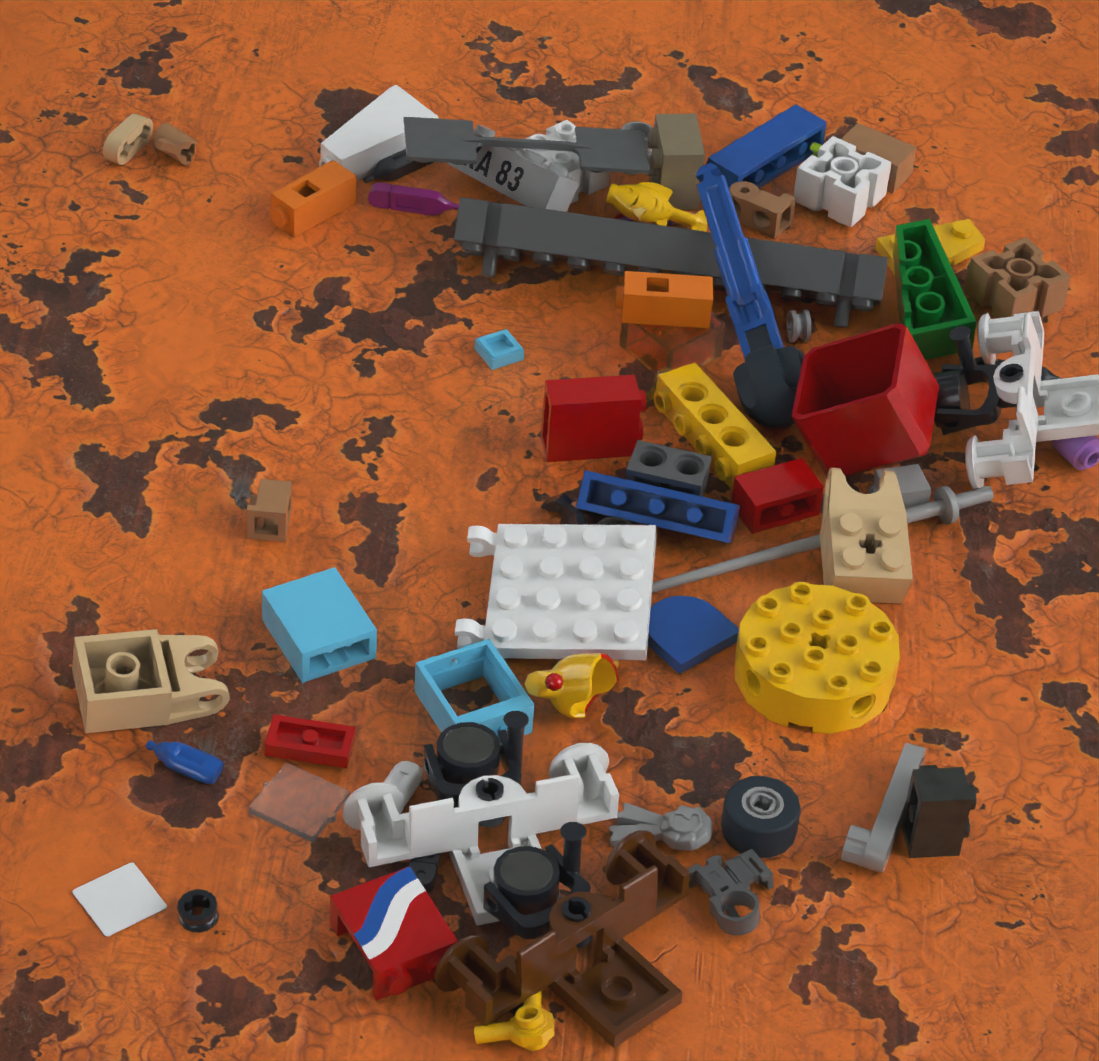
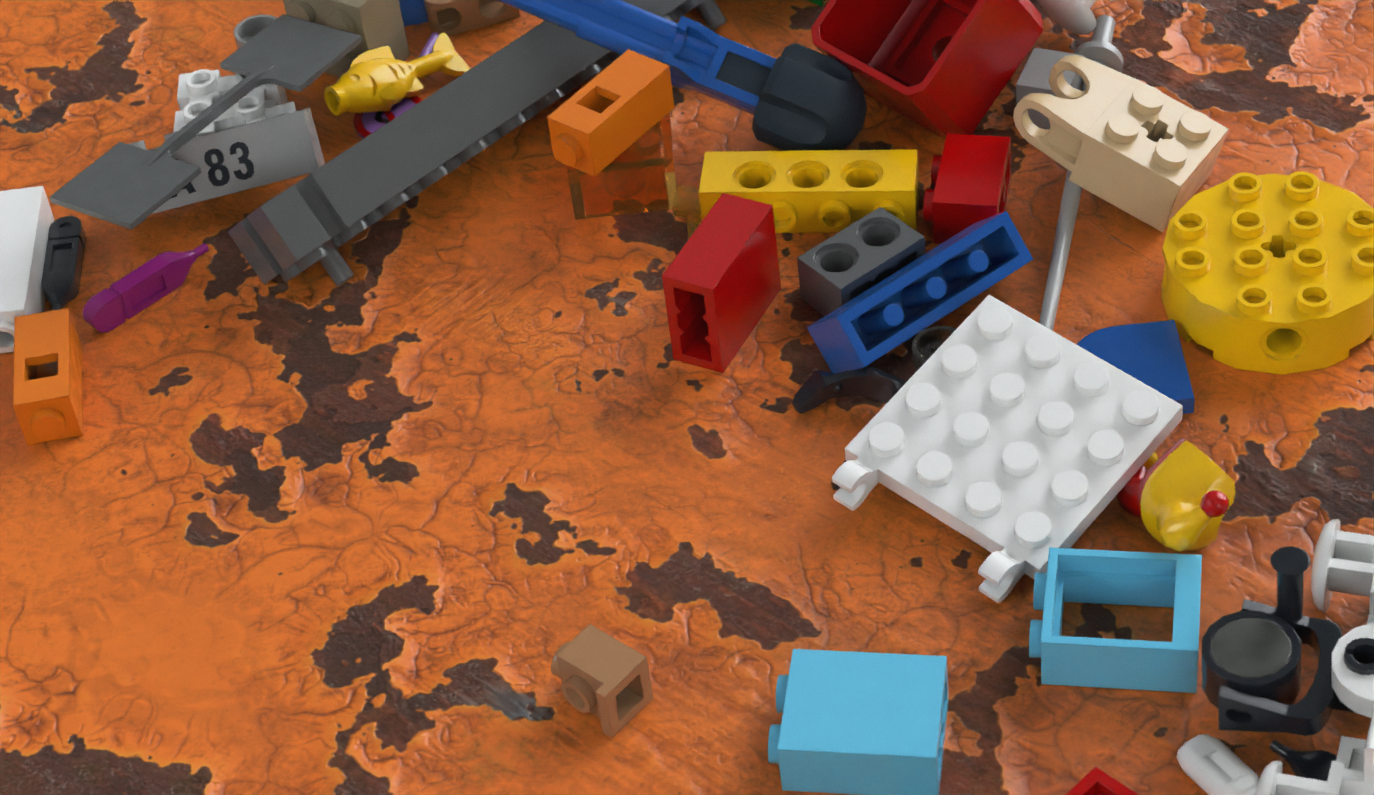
camera: 45 degrees left, 0 degrees up
medium azure tile [474,329,524,370] -> none

